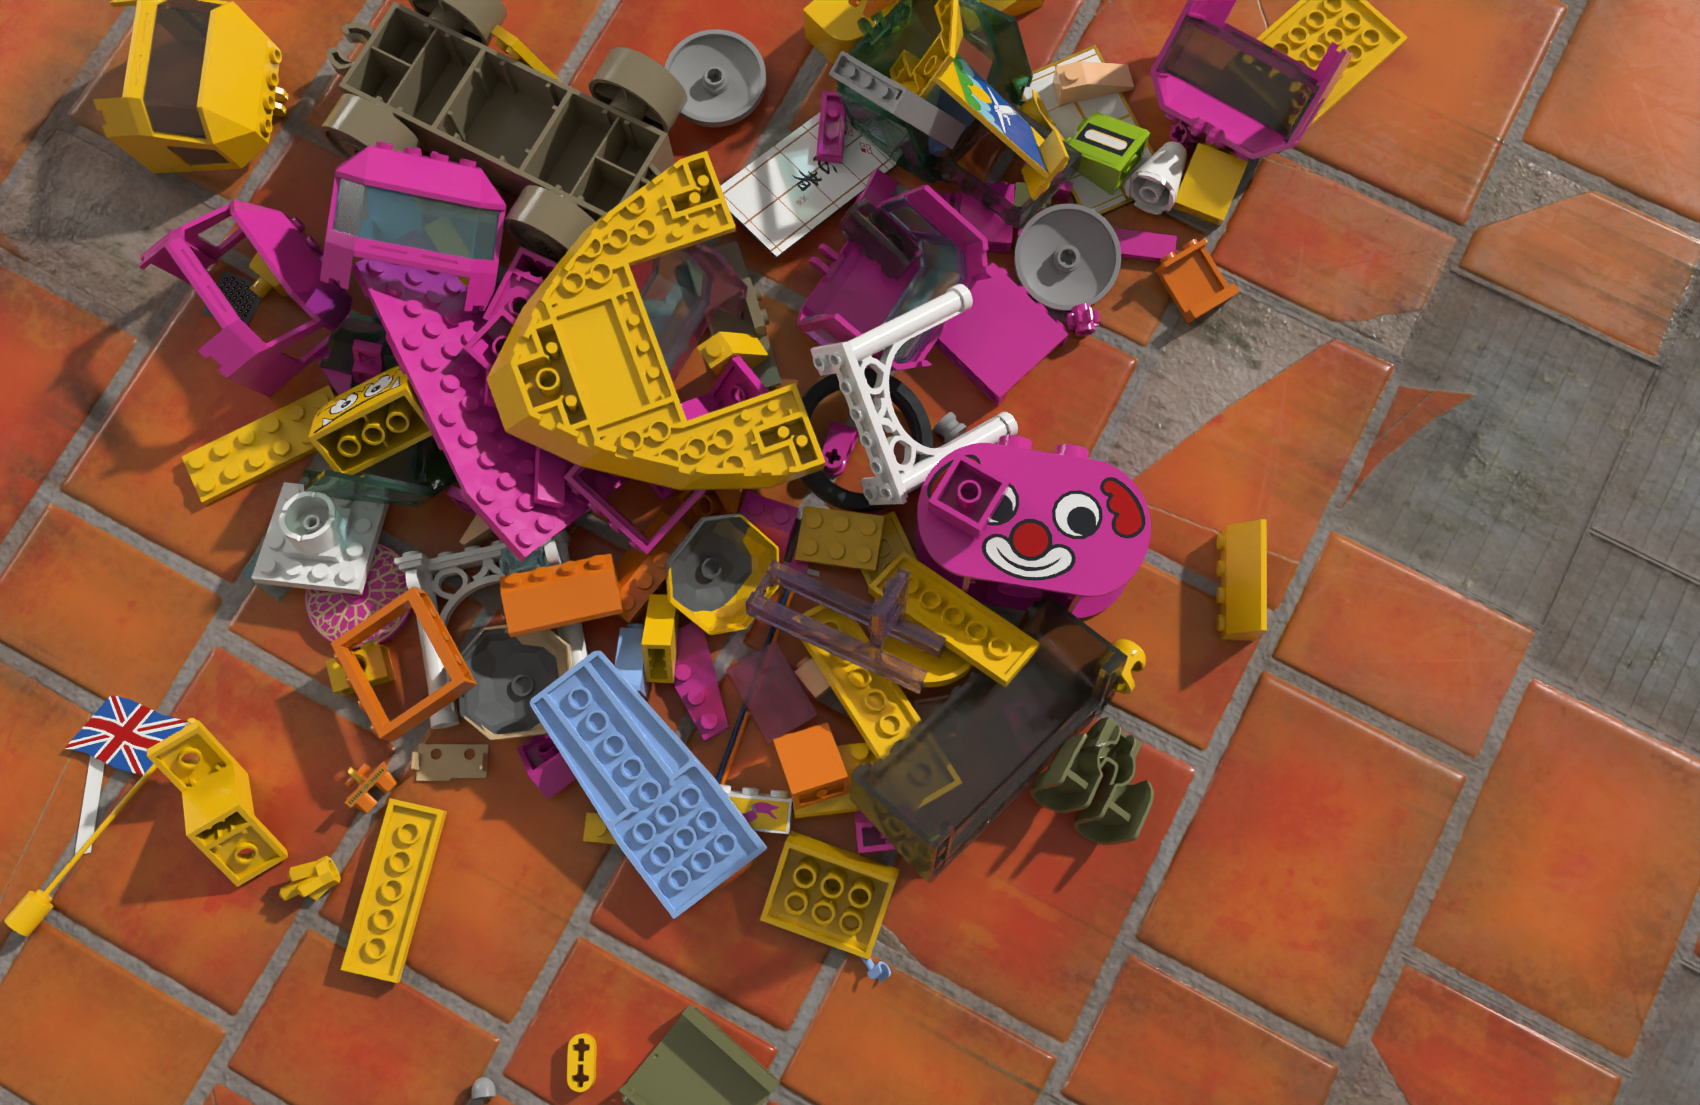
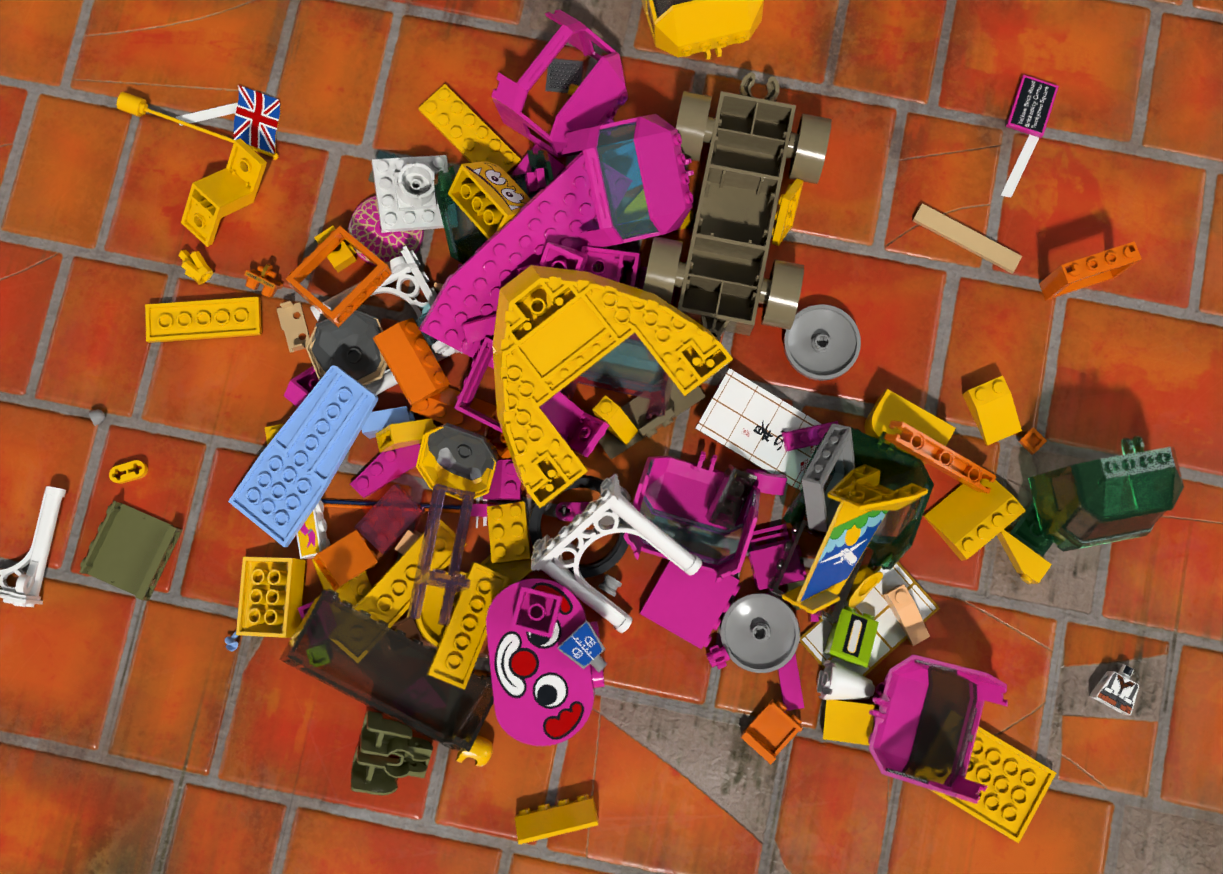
camera: 70 degrees right, 5 degrees up
none -> blue torso [558,621,607,673]

